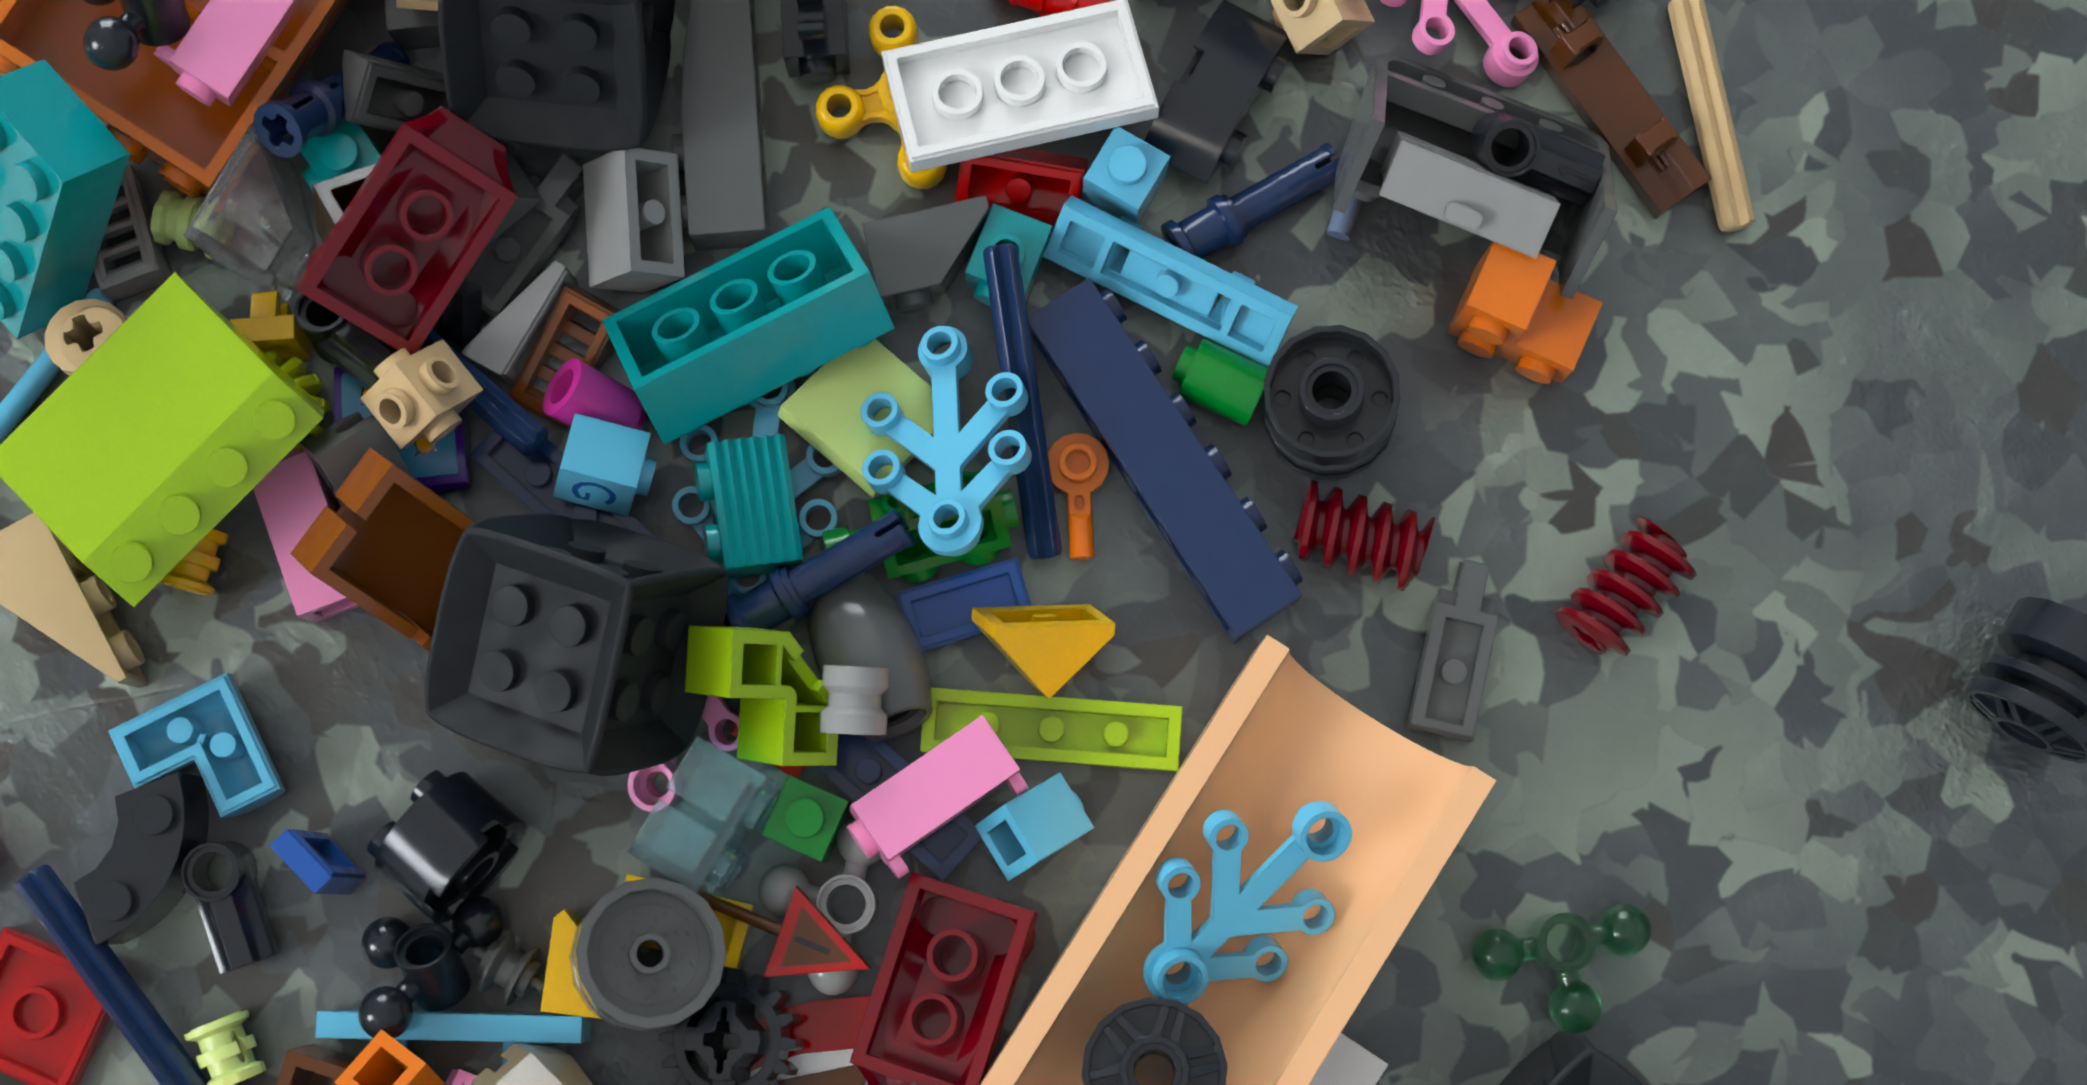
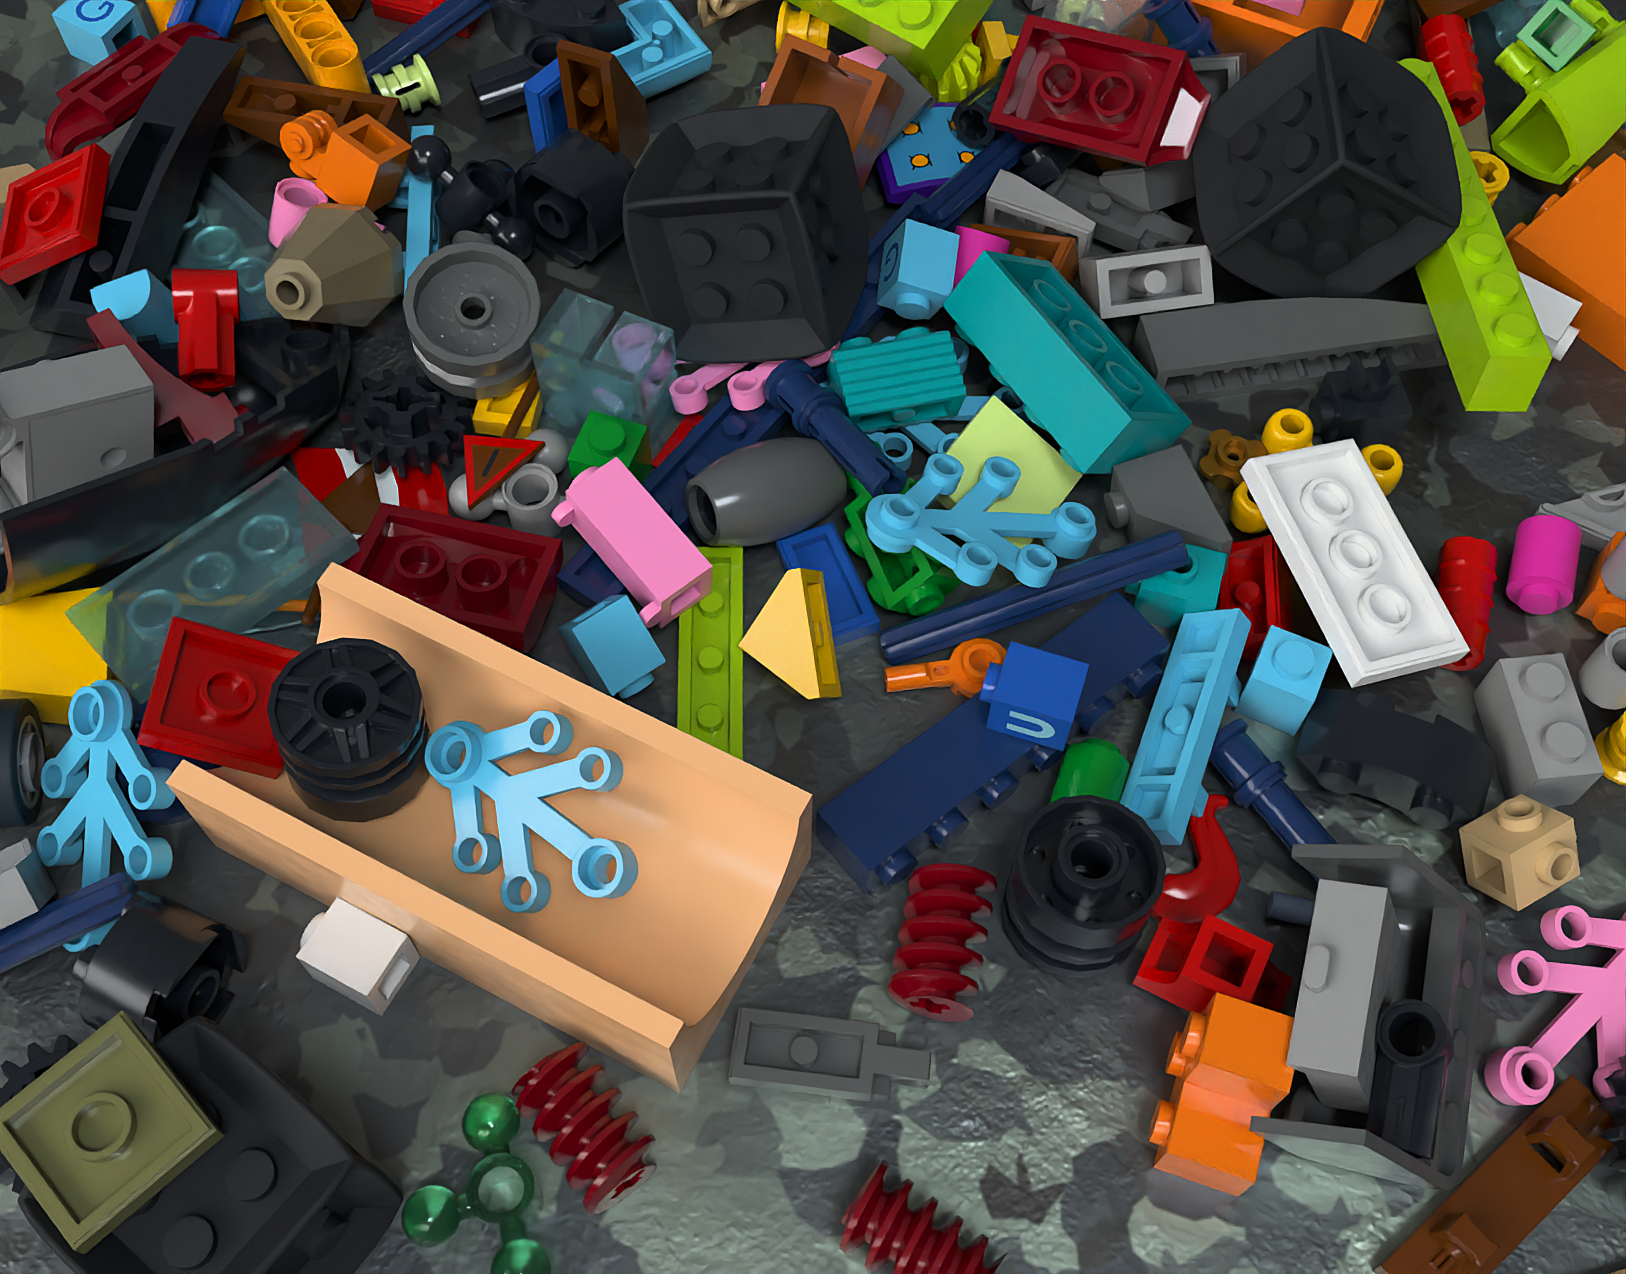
camera: 85 degrees right, 20 degrees down
tan brick [360,339,483,450] -> none
lime brick [685,625,838,766] -> none
light grey wheel [820,665,890,735] -> none
none -> dark red piece [511,1042,657,1215]
none -> reddish brown slope [556,39,650,167]
none -> blue brick [979,641,1090,751]
none -> red brick [1132,913,1294,1014]
none -> red piece [1151,794,1241,923]
none -> pearl gold plate [1198,429,1267,491]

